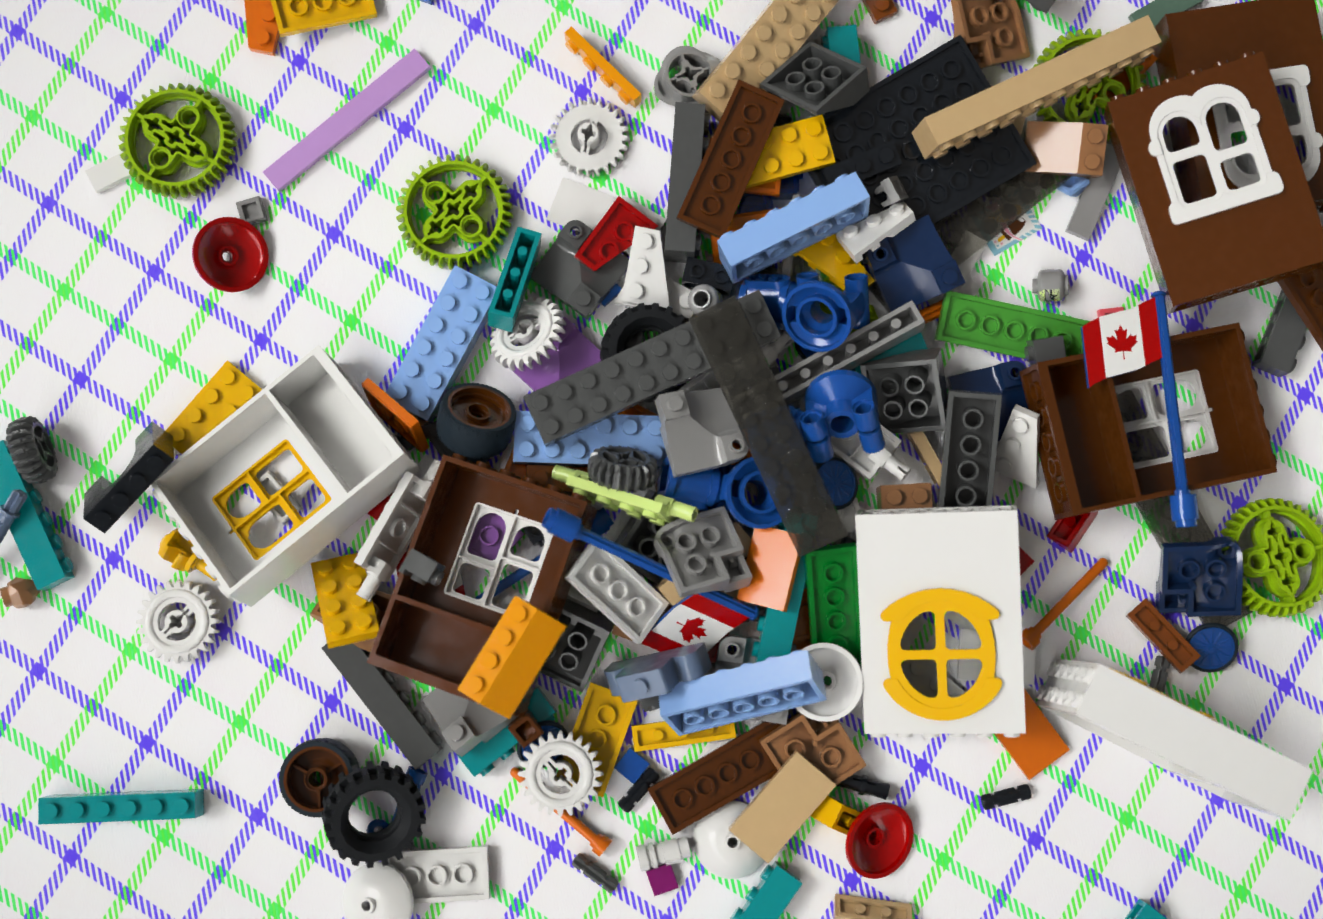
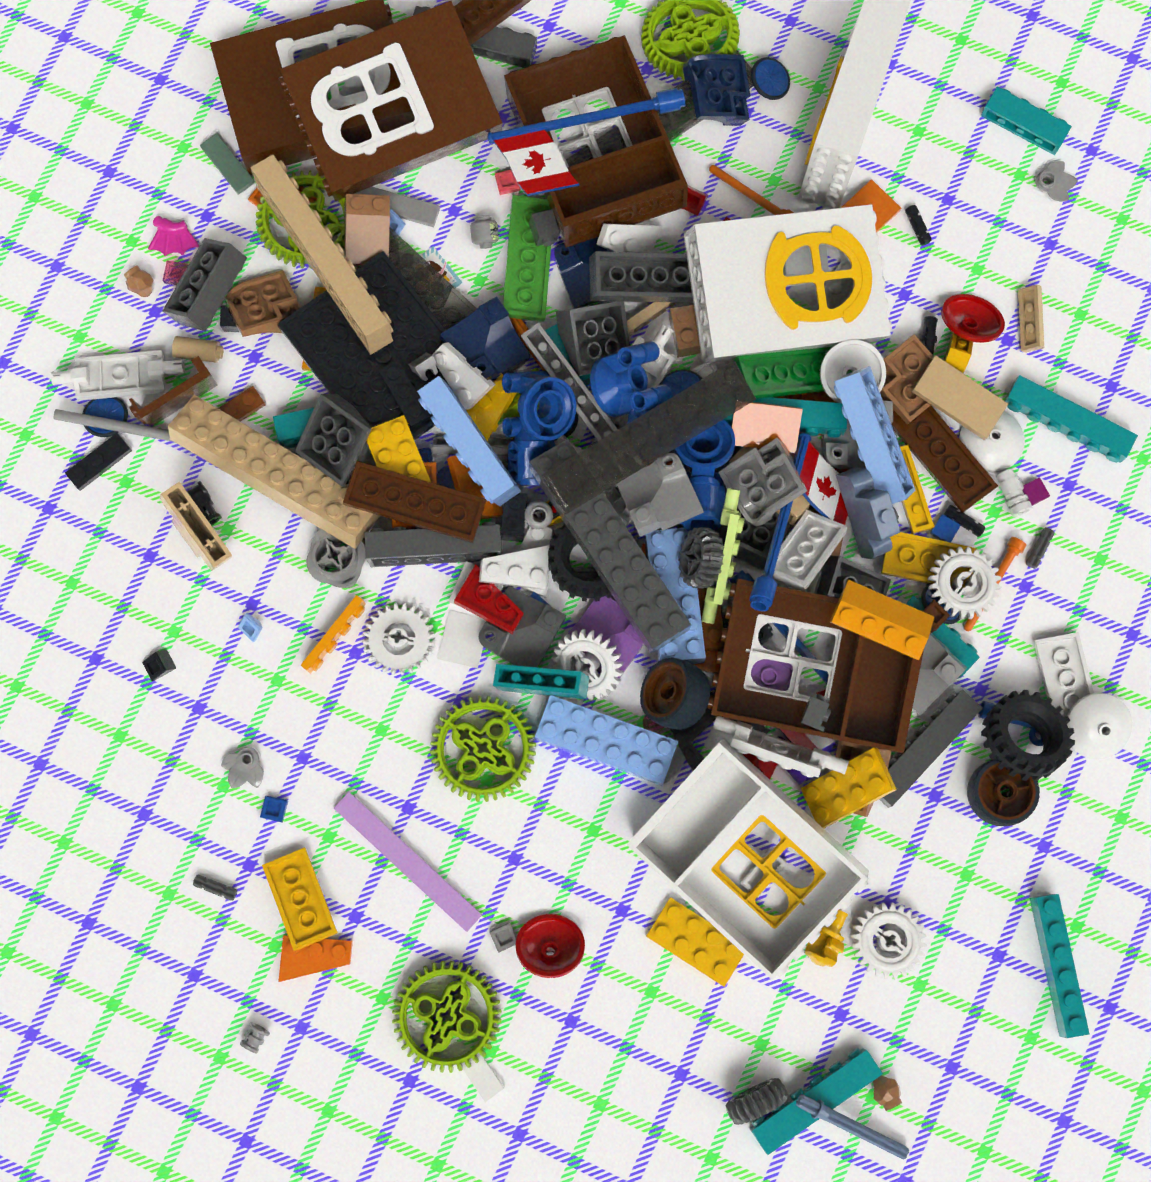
camera: 95 degrees left, 5 degrees down
black arch [83,421,174,534] -> none
orange tile [362,378,429,453] -> none
dark orange plate [1126,598,1201,674] -> none
dark grey axle [1149,656,1170,692] -> none

